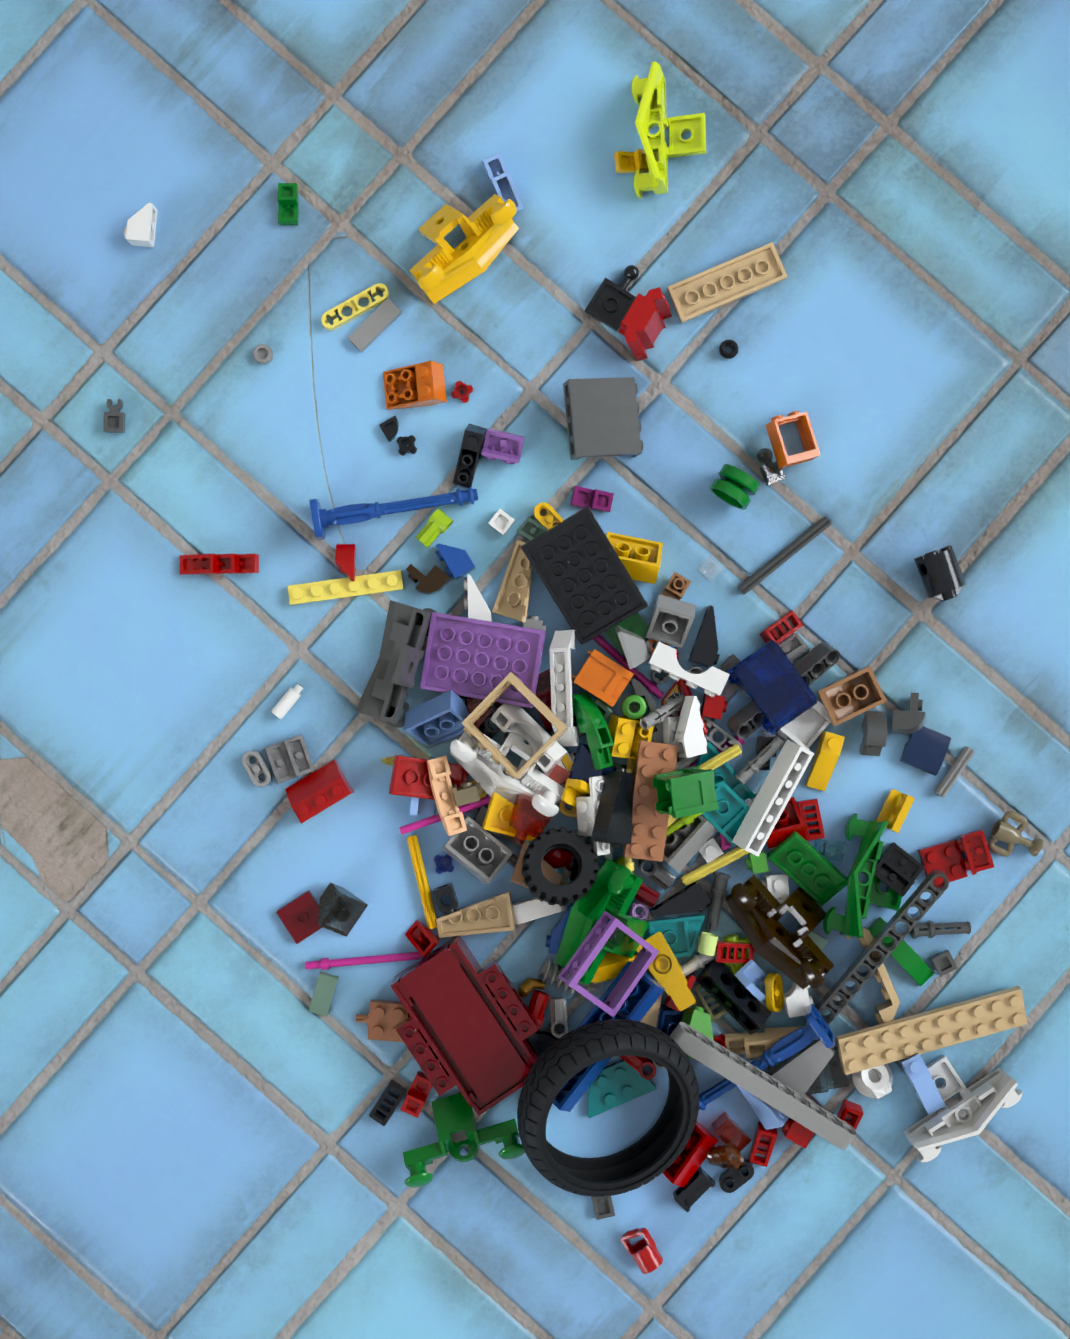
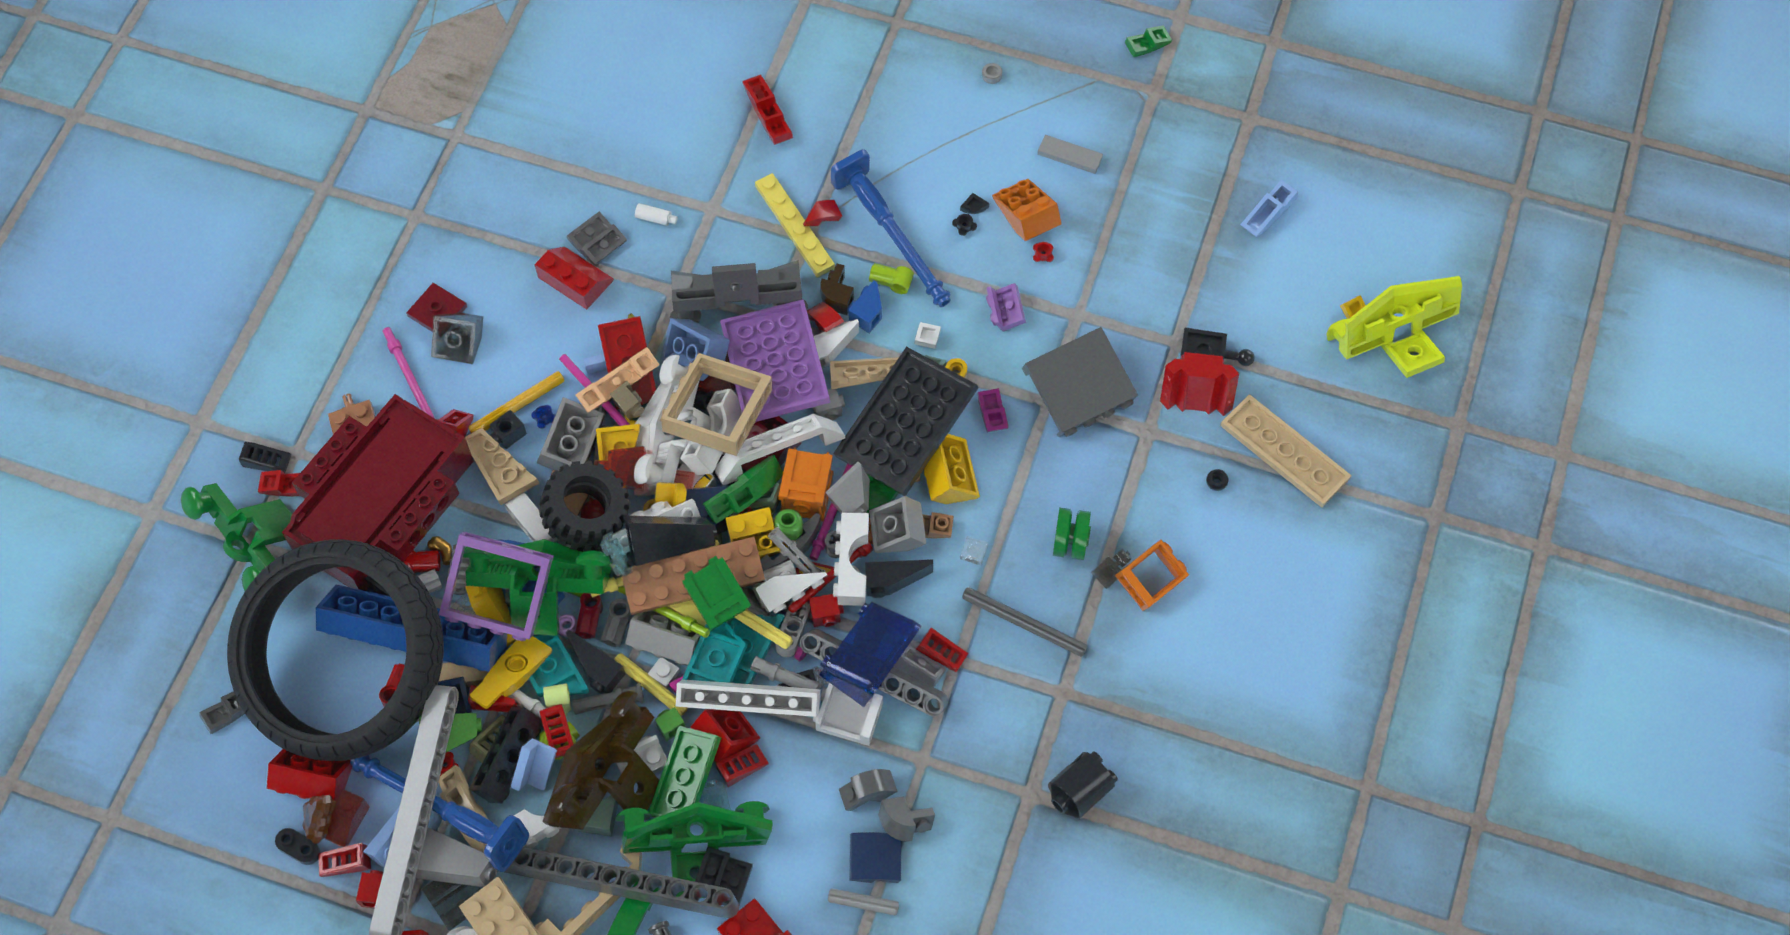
camera: 60 degrees right, 25 degrees down
light grey plate [242,751,272,787] -> none
sand green slope [309,971,339,1017] -> none
light yellow beam [321,283,389,331] -> none
yellow piece [409,194,519,304] -> none
black slope [453,424,487,488] -> none
teal wing [587,1059,657,1118] -> none
red piece [621,1228,663,1274] -> none
black hinge [673,1166,715,1212] -> none
yellow plate [764,972,784,1012] -> none
yellow slope [806,731,845,791] -> none
medium nougat slope [817,666,887,726] -> none
yellow bracket [876,789,915,833] -> none
none -> clear light blue plate [600,532,633,577]
none -> red slope [807,302,844,332]

